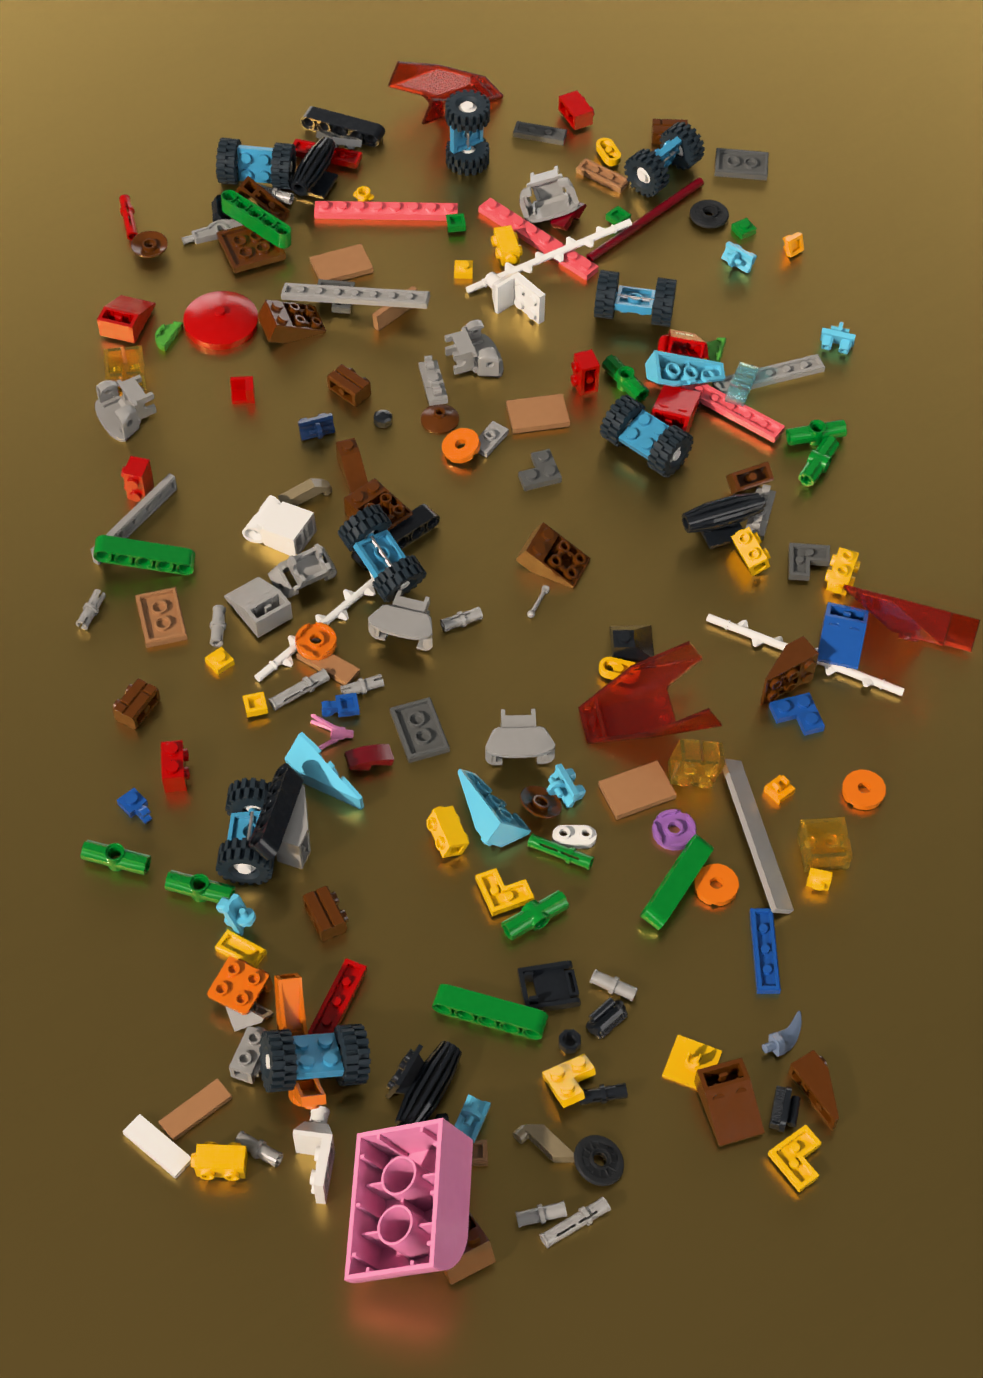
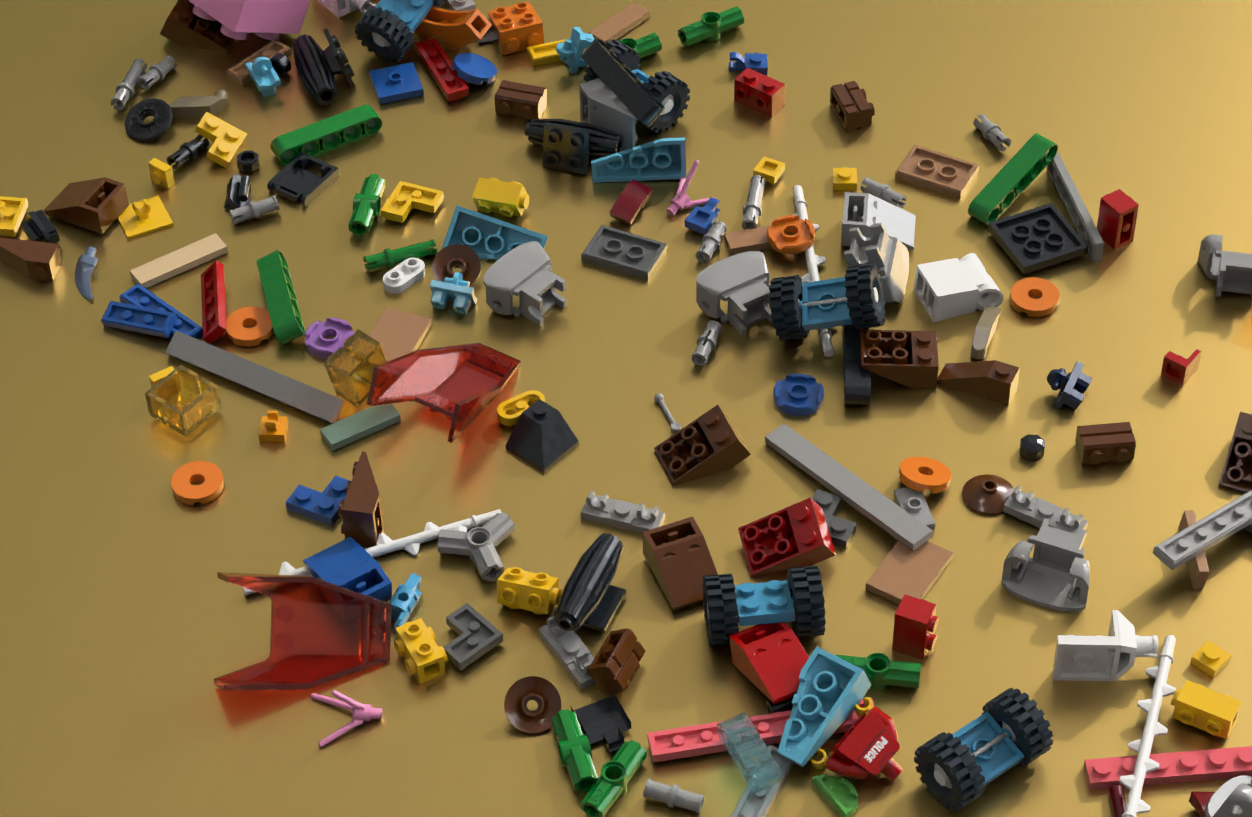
camera: 135 degrees right, 10 degrees down
none -> blue tile [101,301,178,338]
none -> tan tile [130,233,228,288]
none -> yellow plate [148,158,175,189]
none -> red plate [201,260,227,344]
none -> bright pink plant [311,690,382,747]
none -> sand green tile [320,399,401,451]
none -> blue plate [369,62,424,104]
none -> dark azure hinge [376,573,422,634]
none -> light grey piece [438,512,515,582]
none -> blue tile [452,53,497,85]
none -> reddish brown dish [504,676,561,734]
none -> black plate [525,119,623,175]
none -> black piece [571,690,631,754]
none -> light grey plate [581,490,665,534]
none -> medium nougat tile [589,2,650,44]
none -> reddish brown slope [642,516,718,611]
none -> light grey pin [643,779,705,813]
none -> red slope [738,497,836,576]
none -> light grey tile [765,424,933,551]
none -> blue tile [773,374,824,416]
none -> black plate [988,203,1088,274]
none -> orange tile [1010,277,1060,317]

